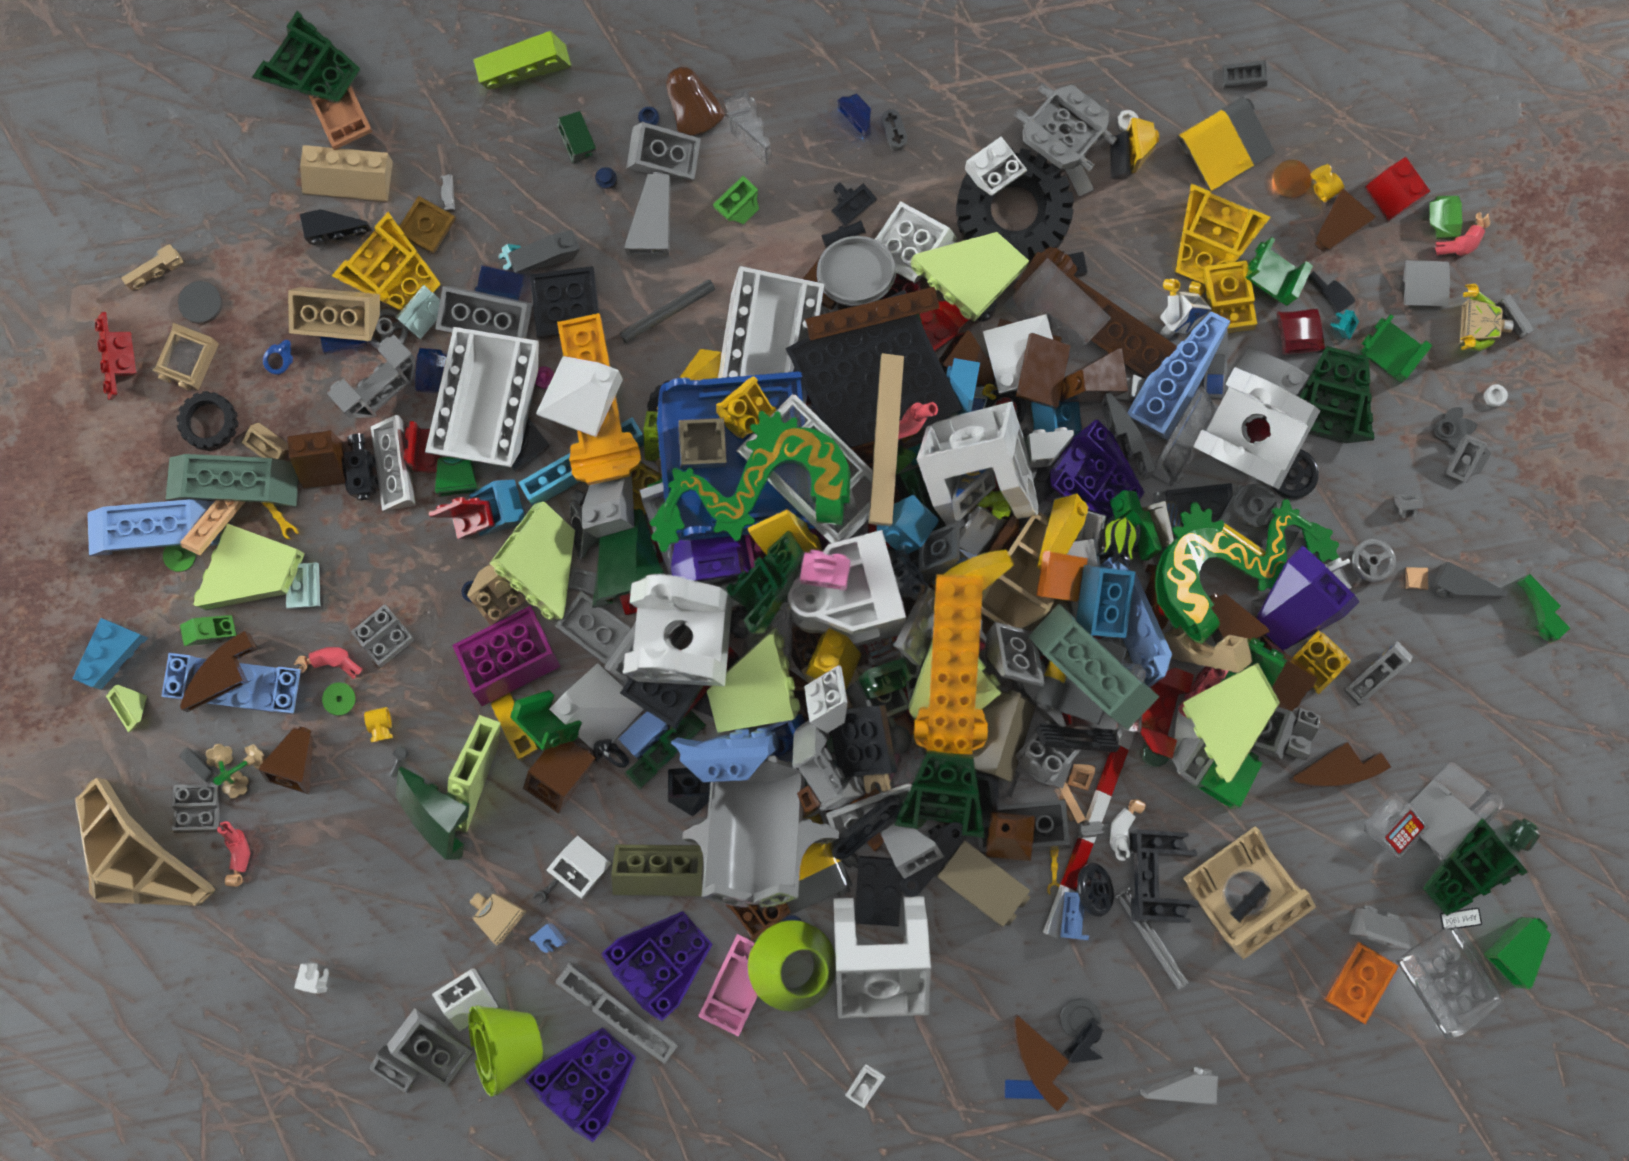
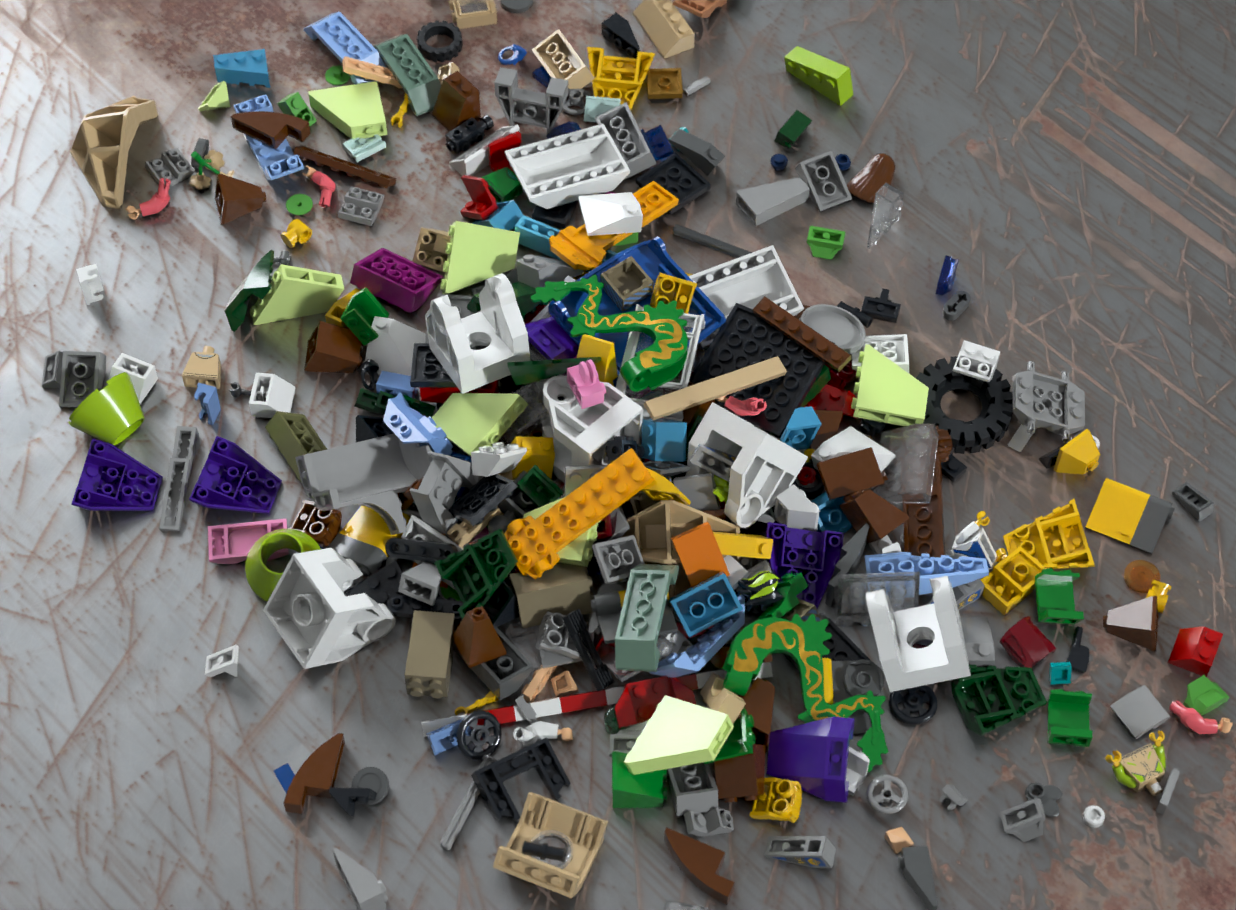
camera: 55 degrees right, 25 degrees down
none -> reddish brown plate [293,145,397,188]

